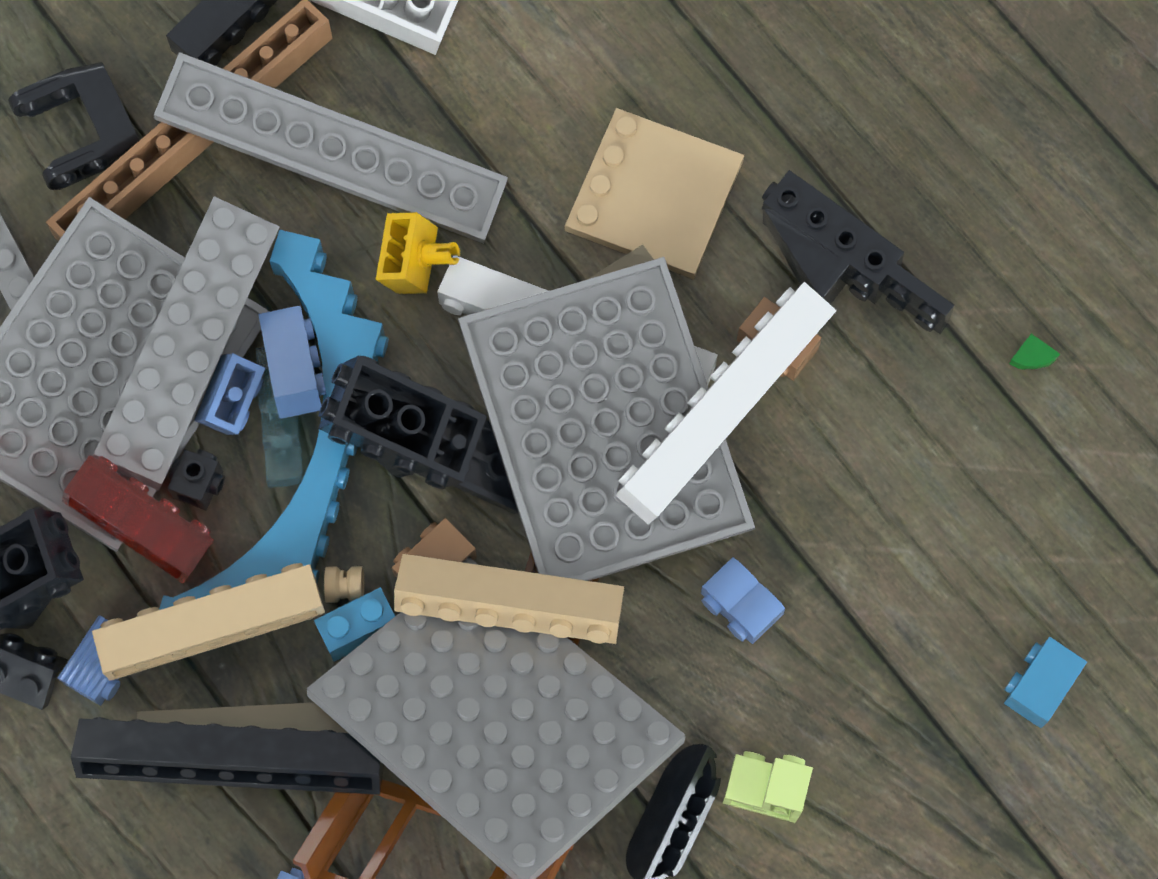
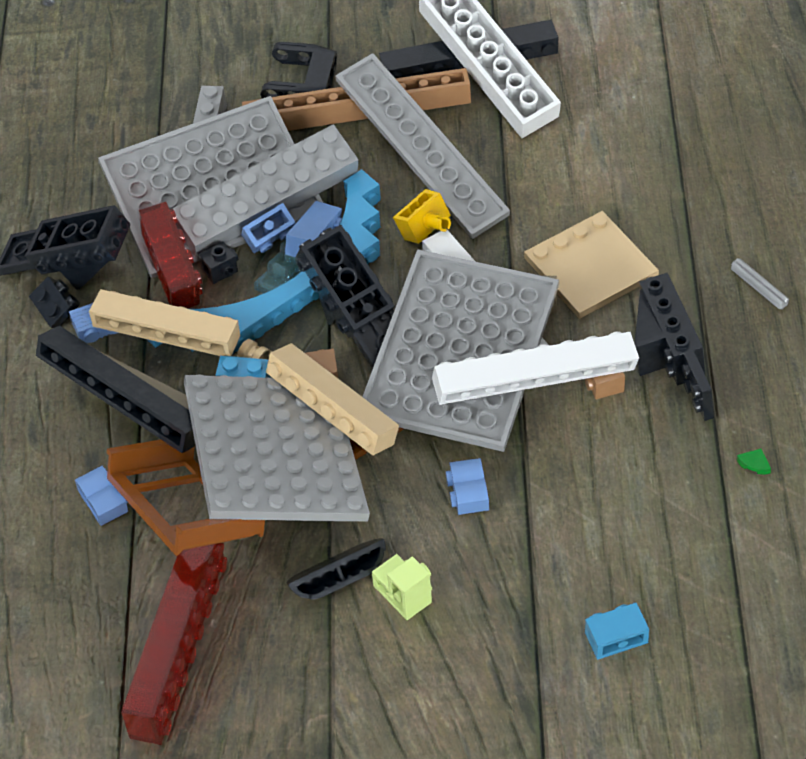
camera: 40 degrees right, 20 degrees down
none -> light grey axle [731,258,789,310]

